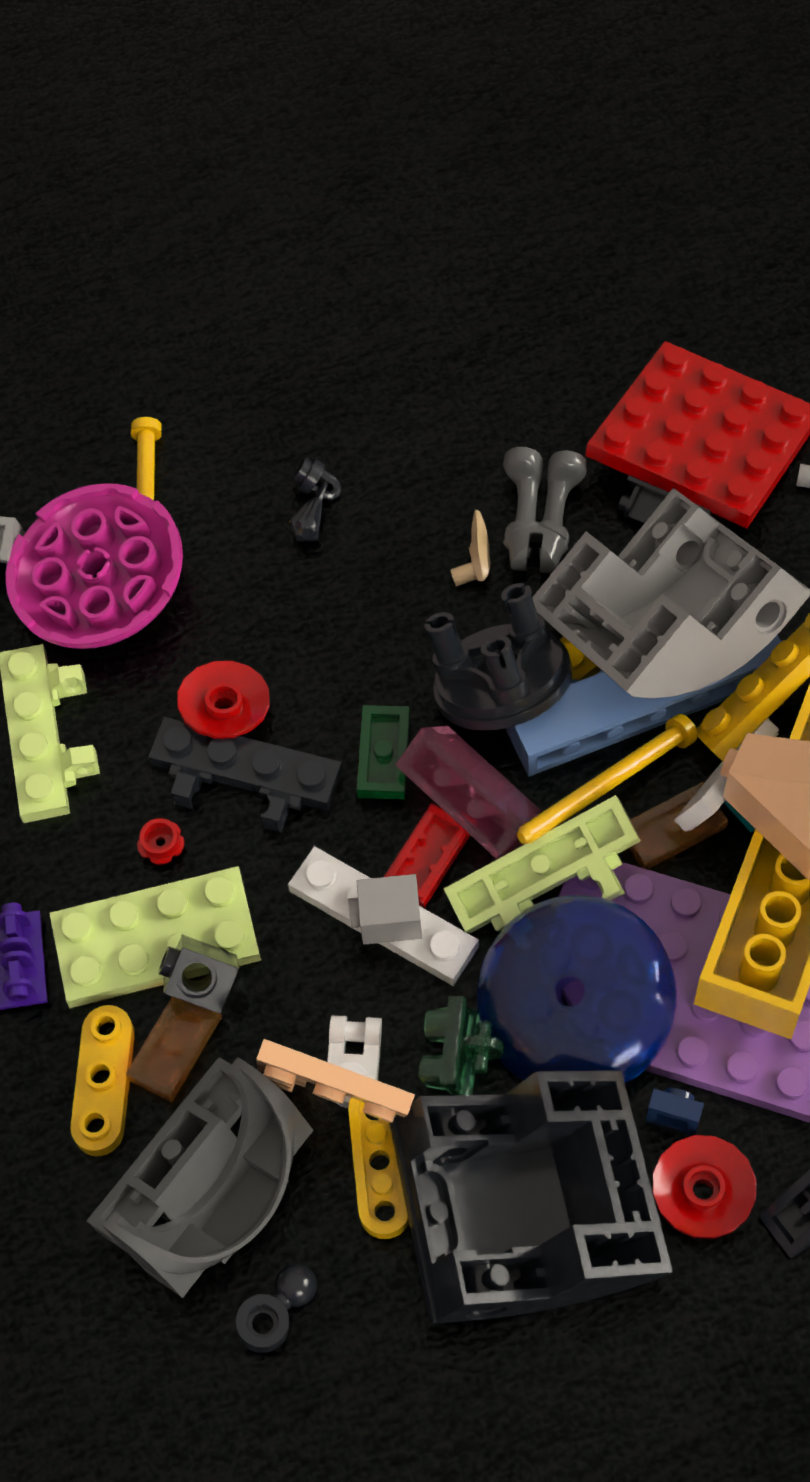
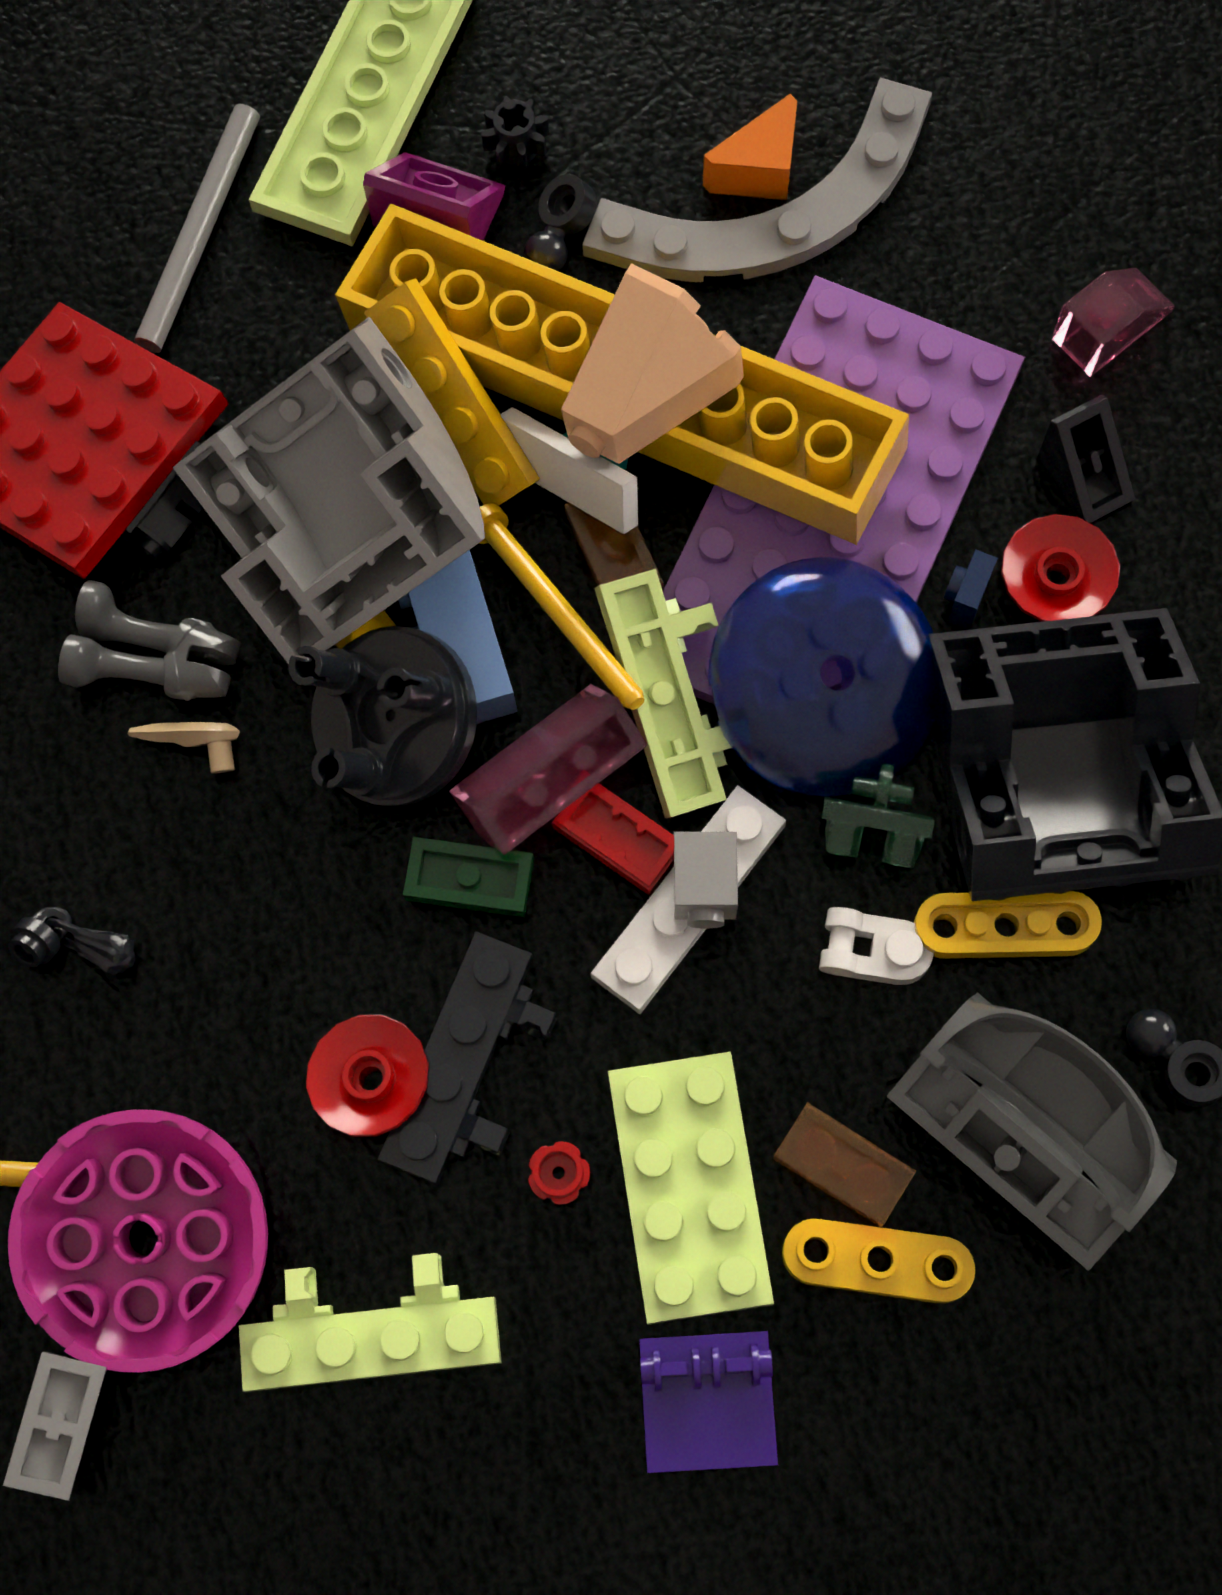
camera: 85 degrees left, 10 degrees up
brick [158,934,239,1013] -> none
light nougat plate [256,1039,415,1123] -> none

